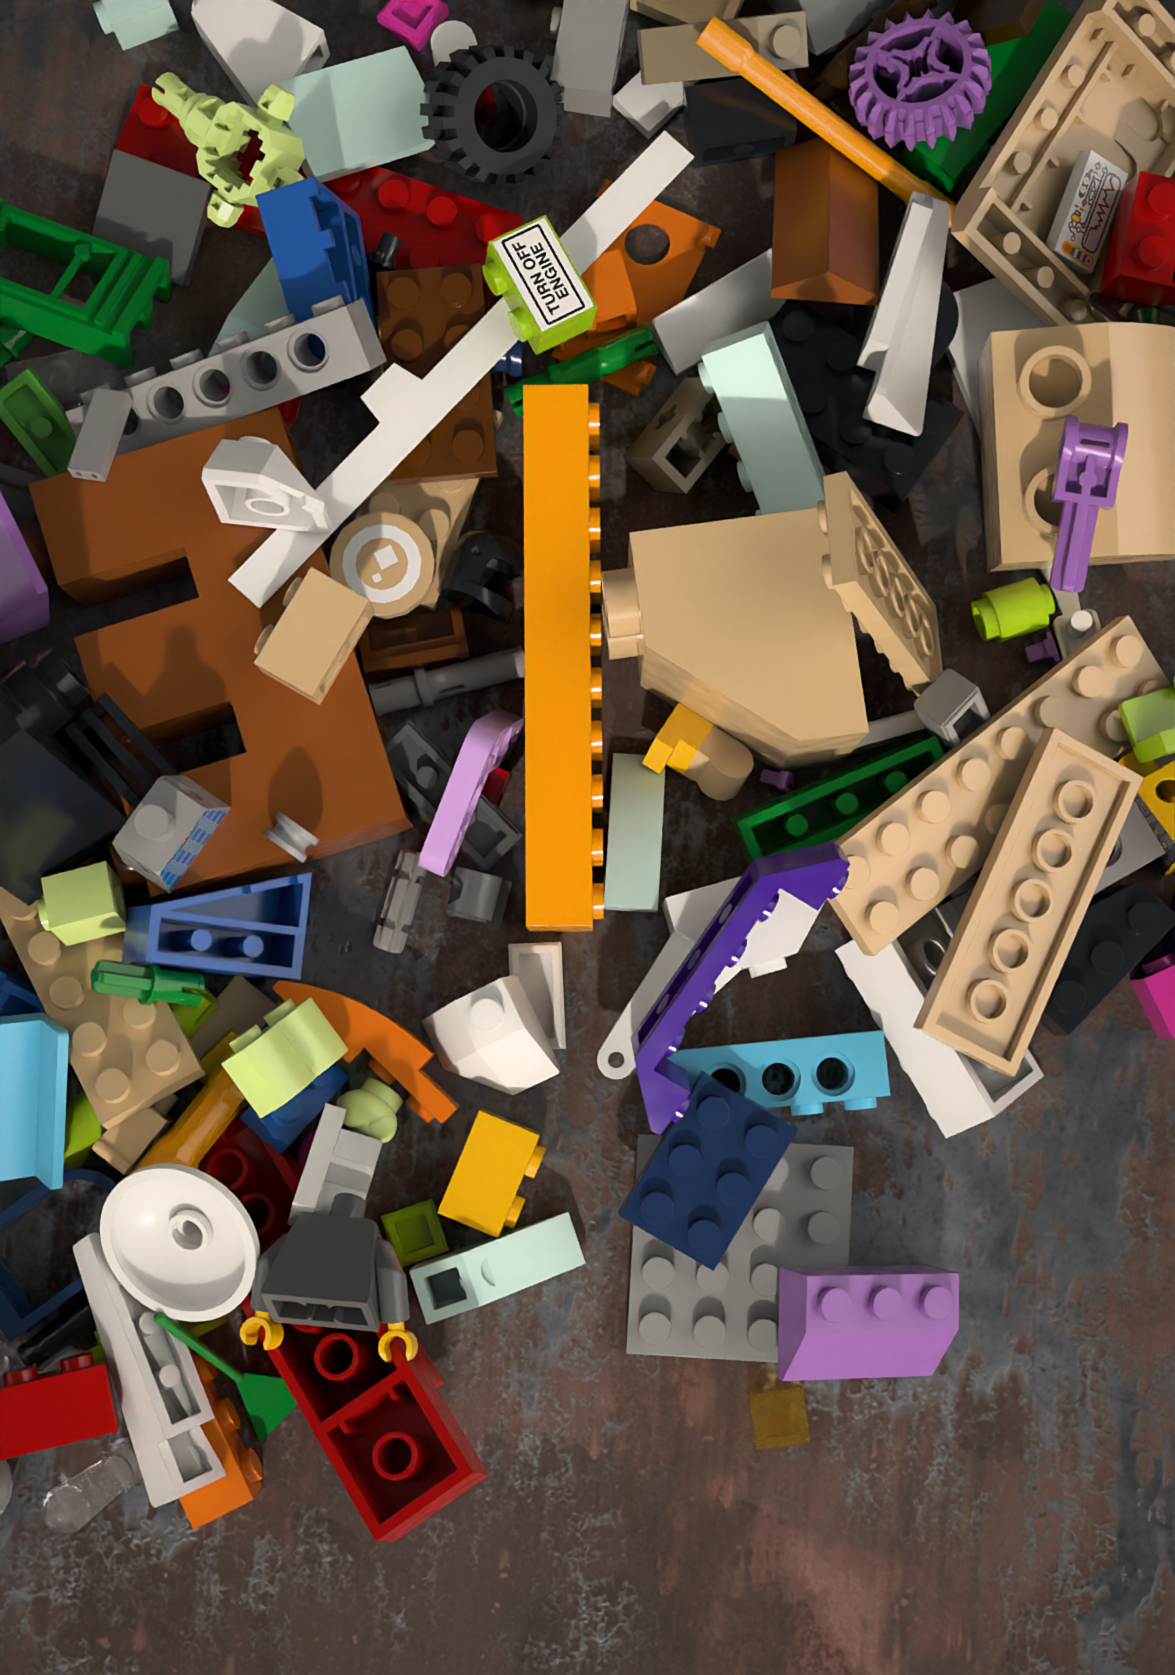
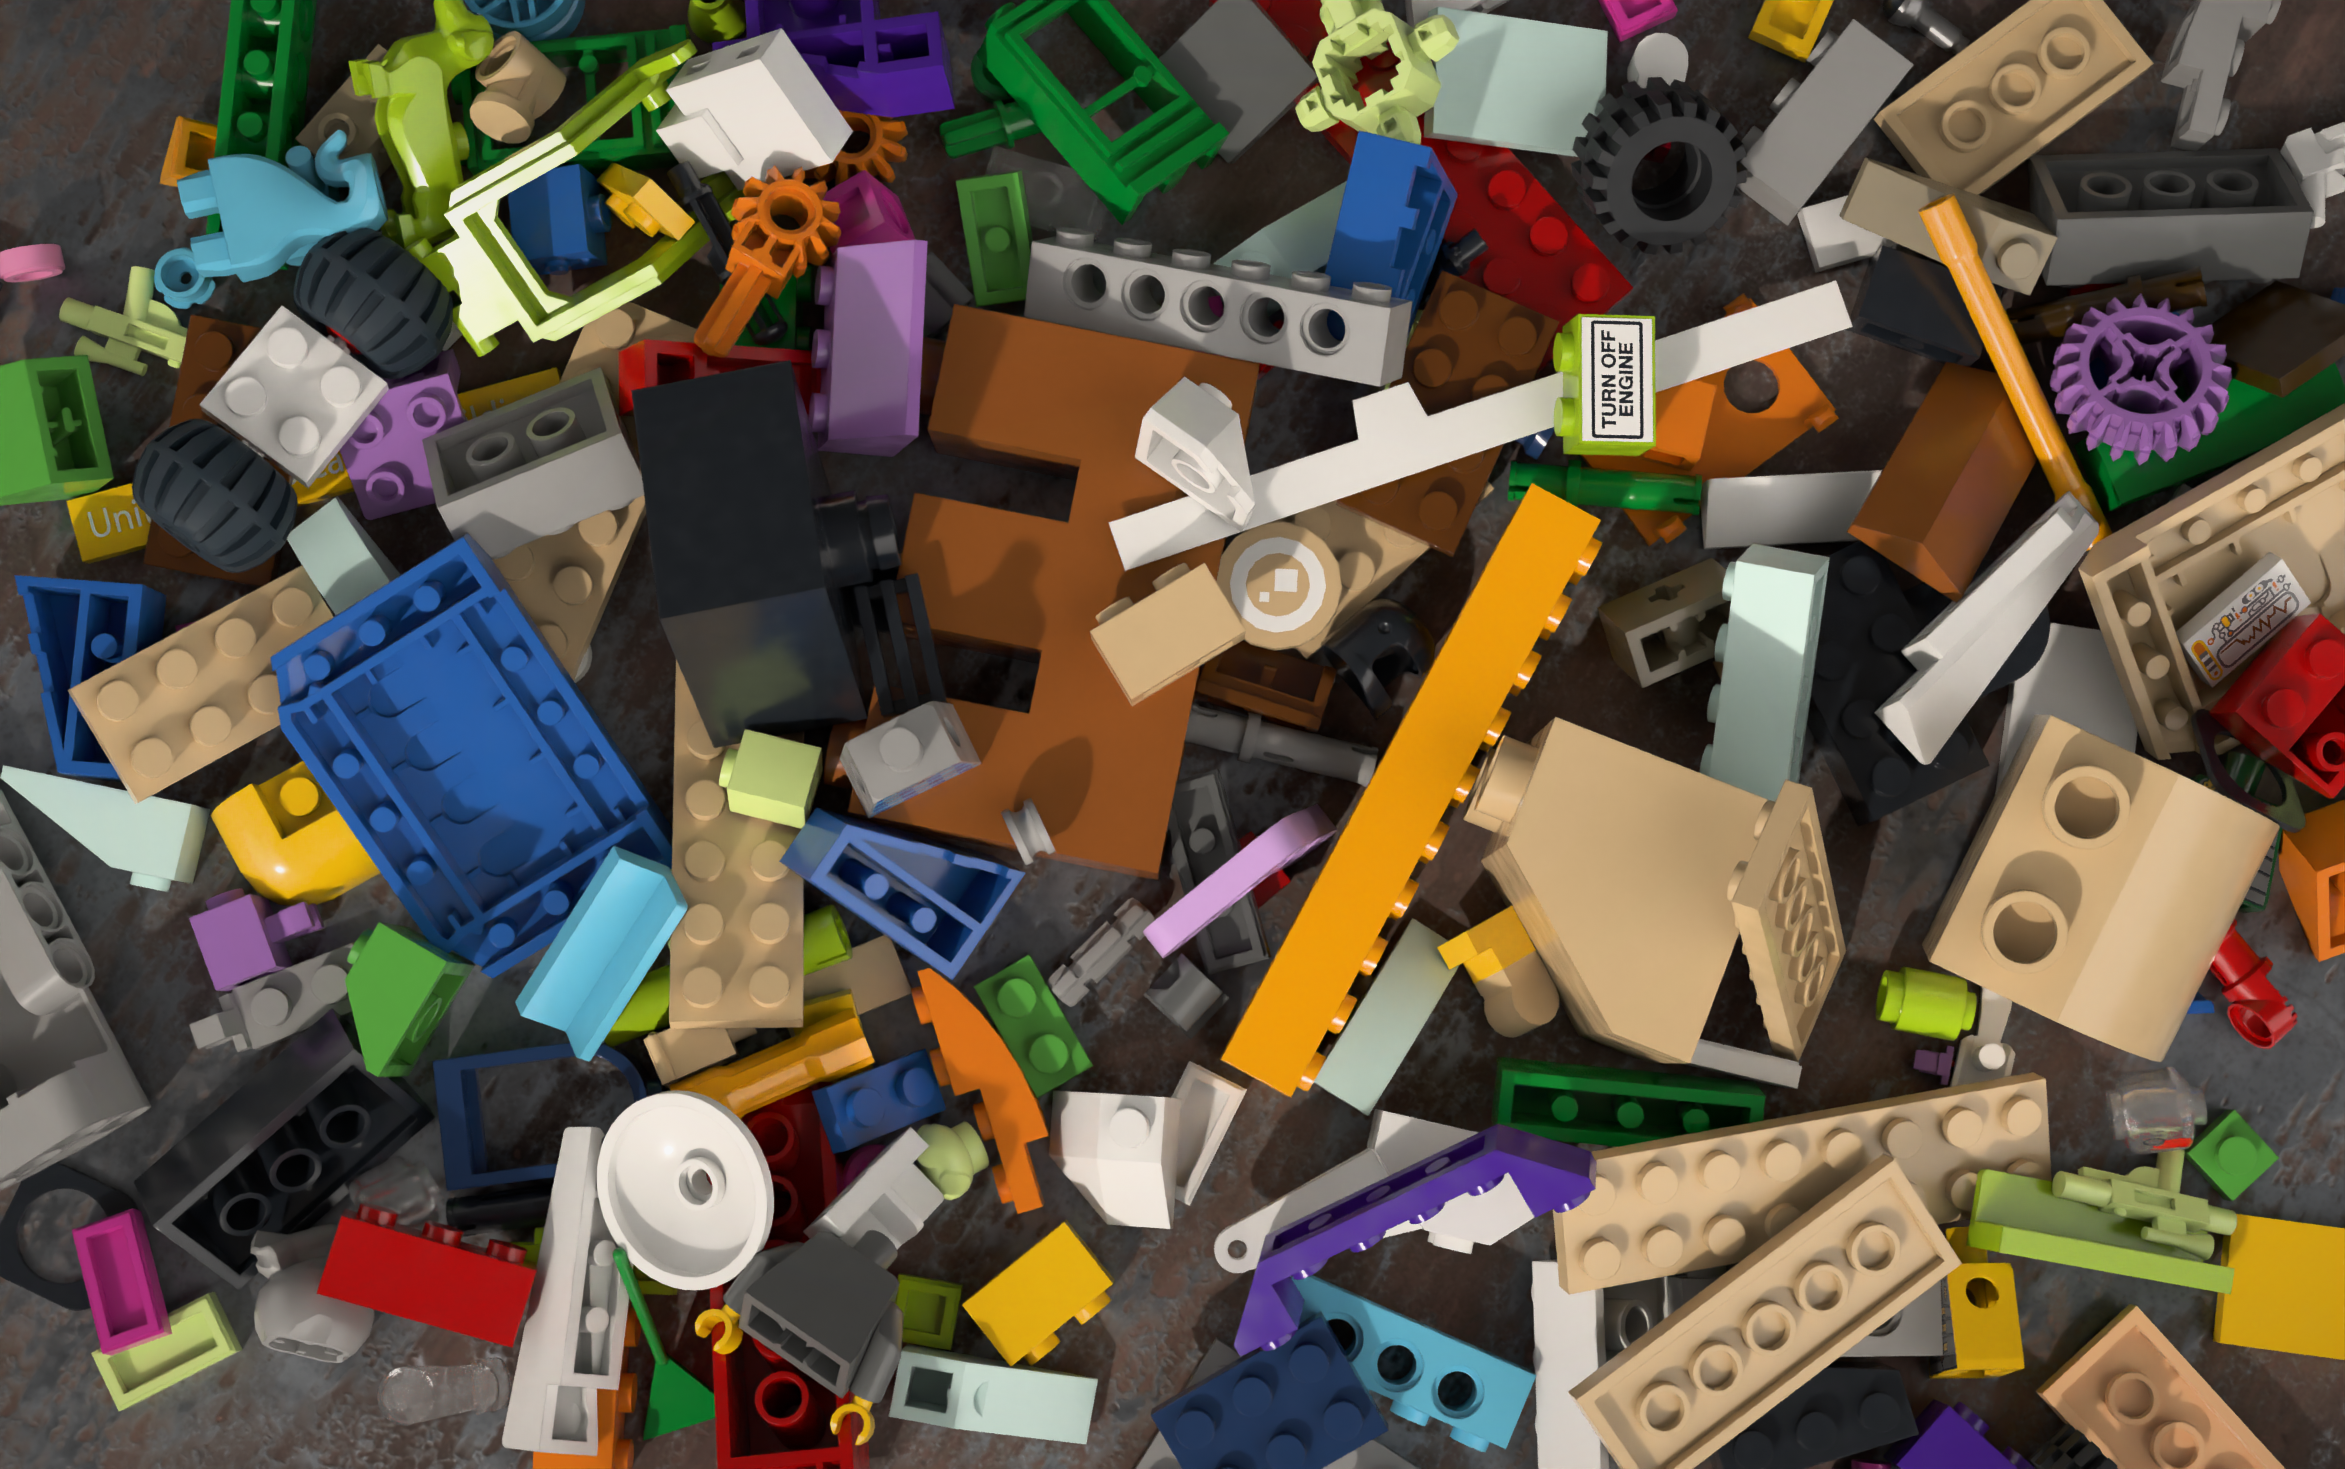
camera: 25 degrees right, 0 degrees up
light grey piece [67,388,133,482] -> none
green axle [90,959,205,1008] -> none
yellowish green brick [221,997,349,1118] -> none
medium lavender piece [759,769,795,793] -> none
light grey slope [914,669,991,754] -> none
medium lavender connector [1049,414,1128,593] -> none
none -> bright green plate [974,955,1093,1098]

